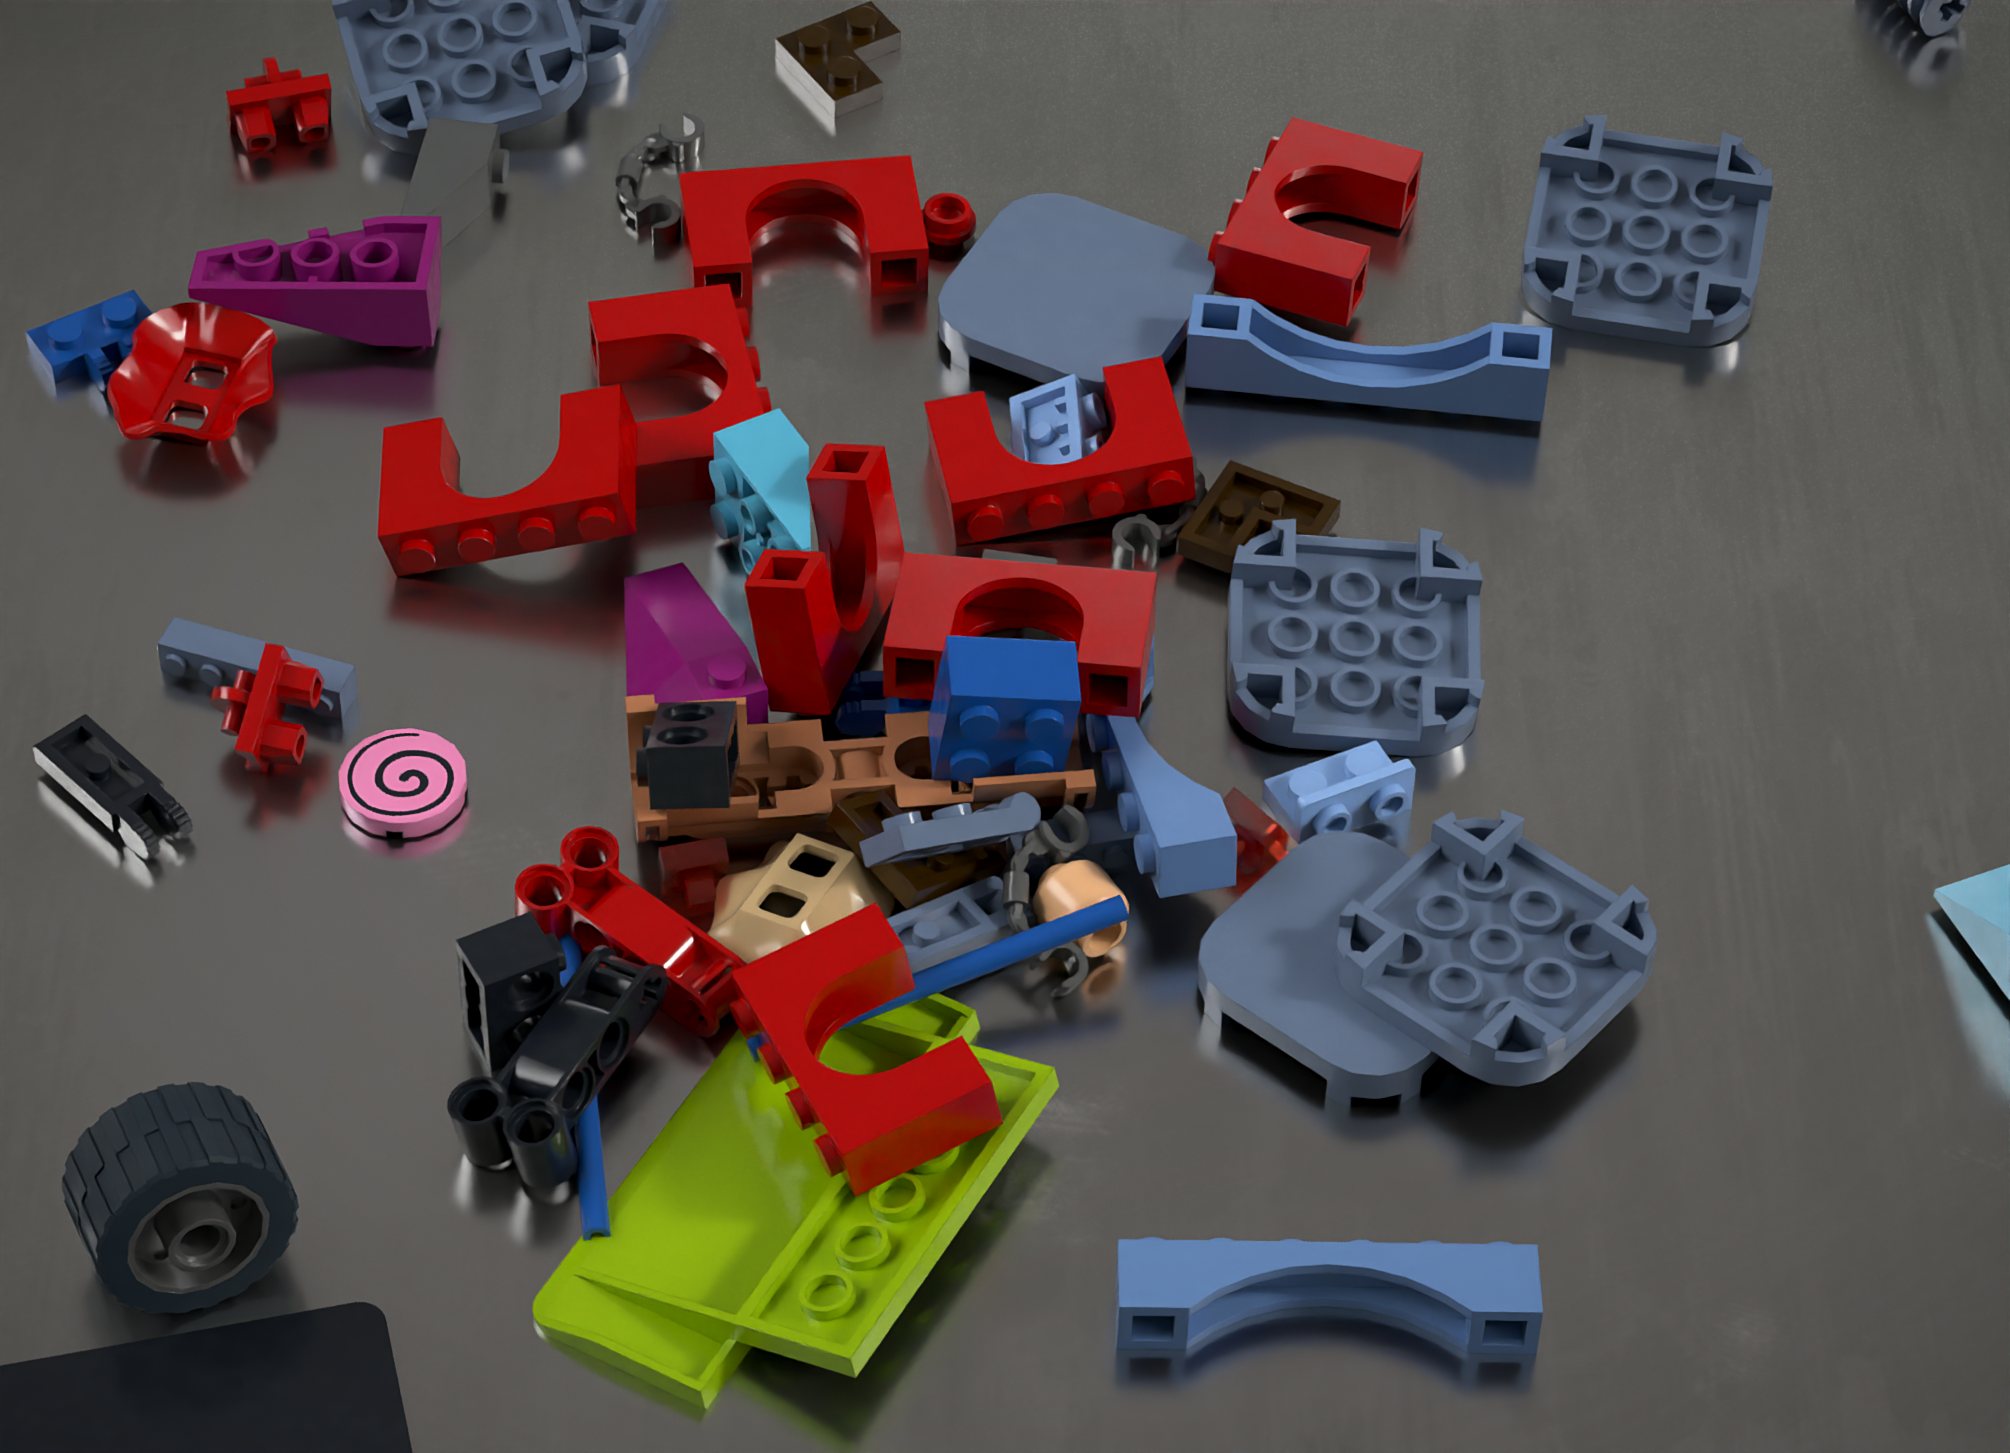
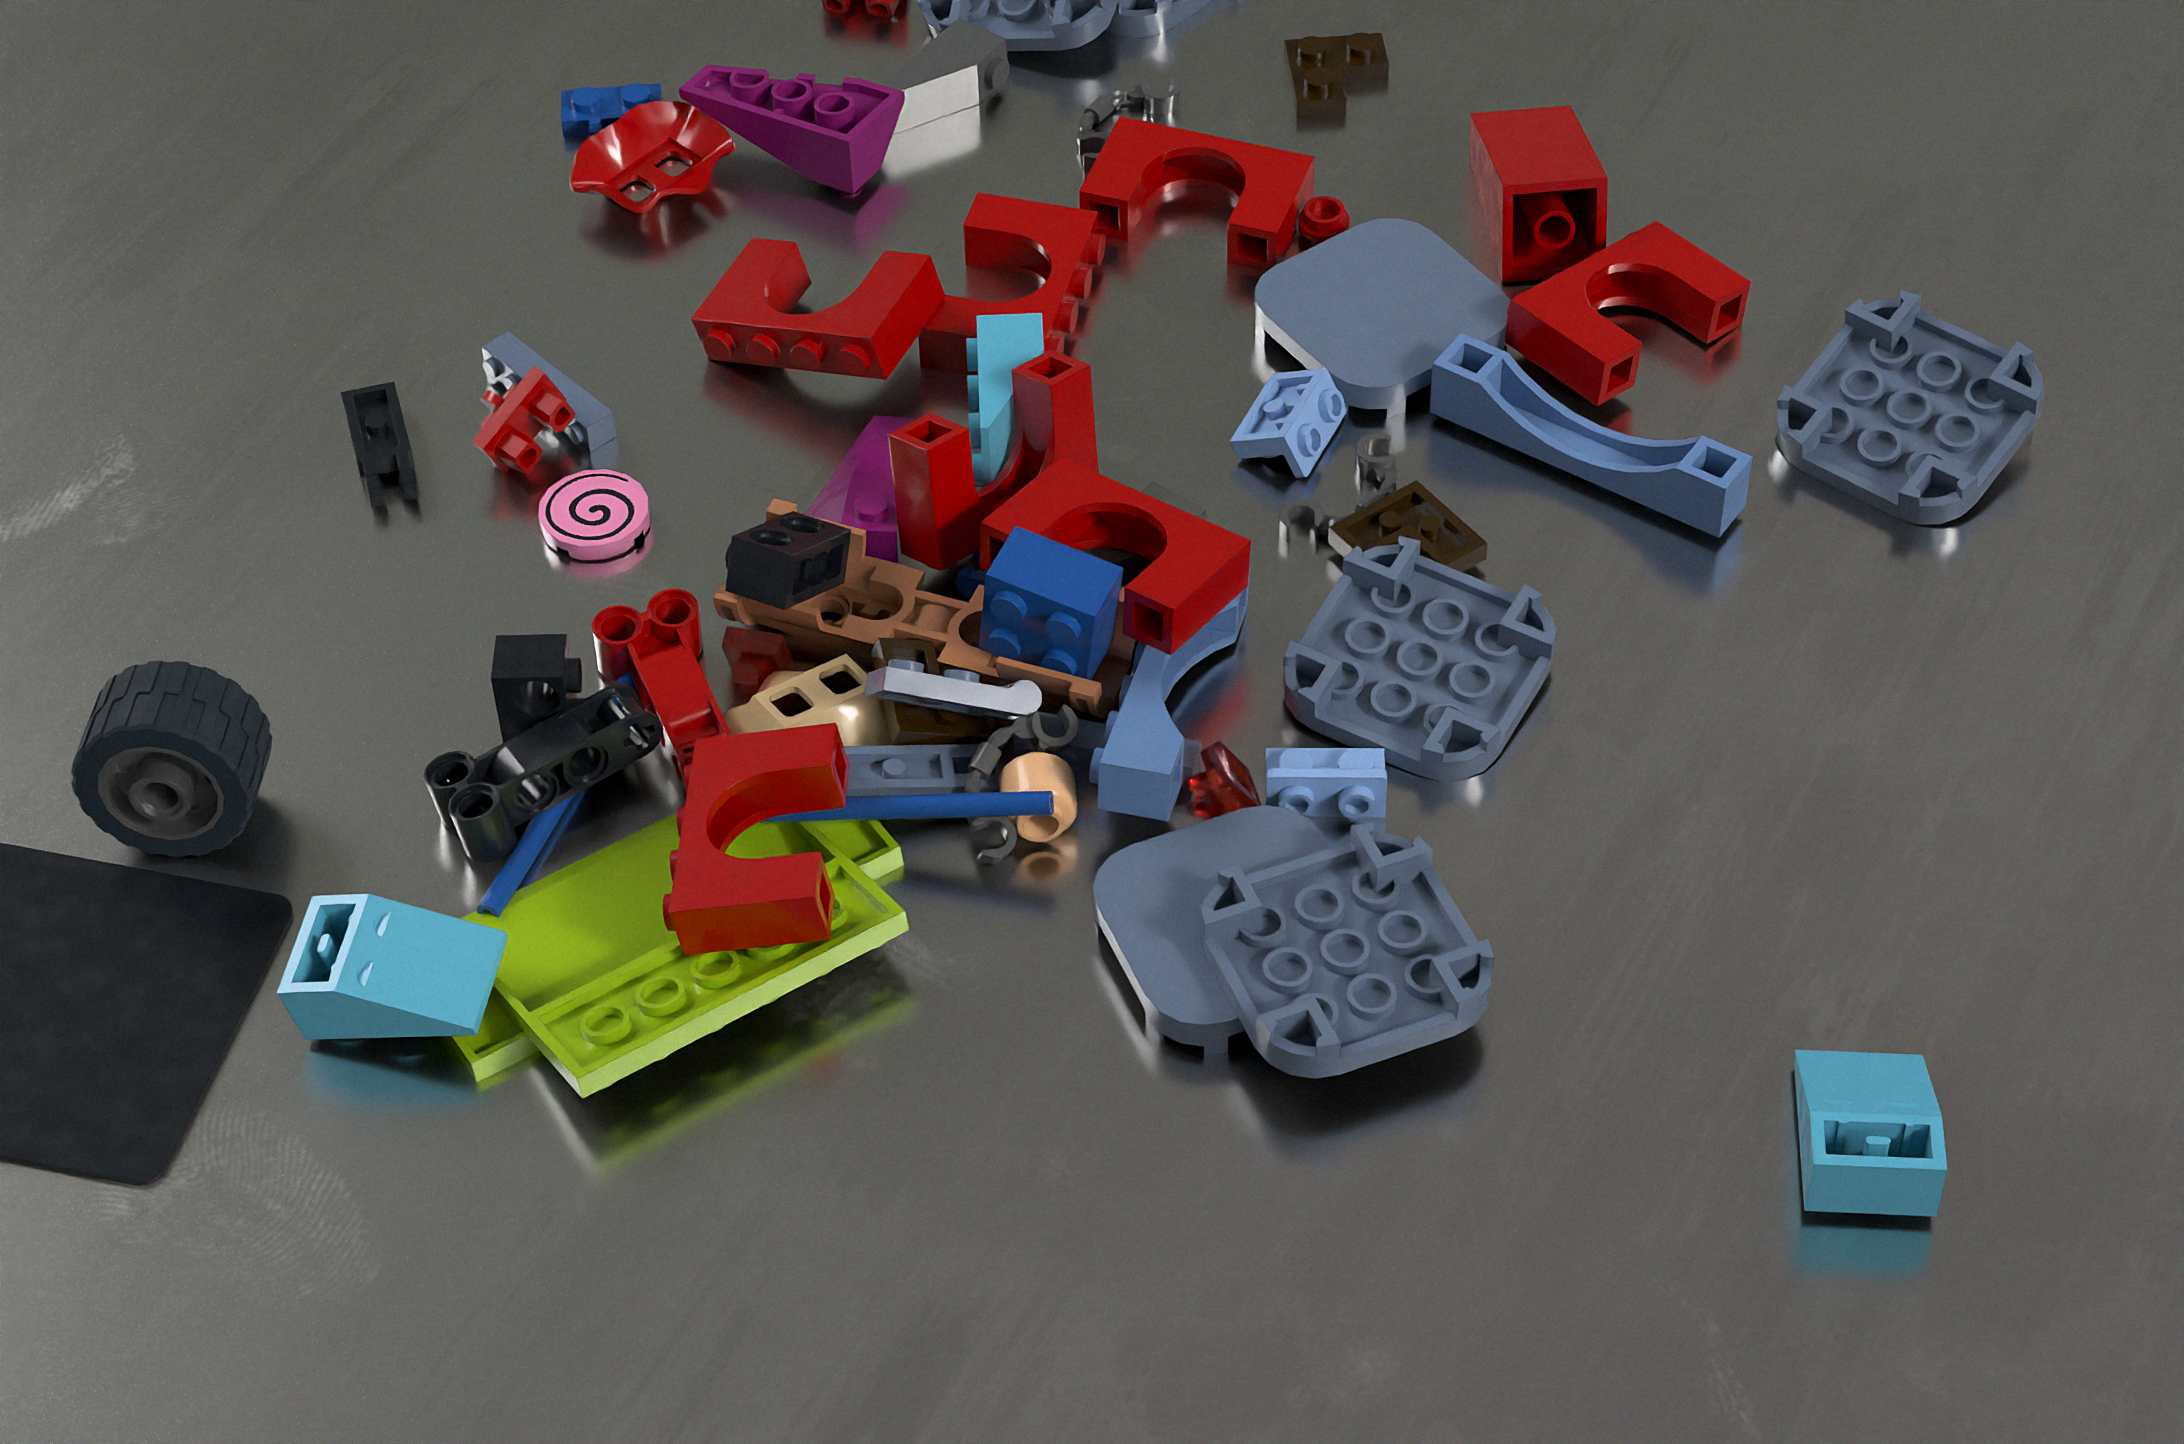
camera: 30 degrees right, 0 degrees up
red arch [924,356,1196,546] -> none
medium blue arch [1115,1237,1543,1354] -> none
none -> medium azure slope [277,894,508,1040]
none -> red slope [1470,105,1608,283]

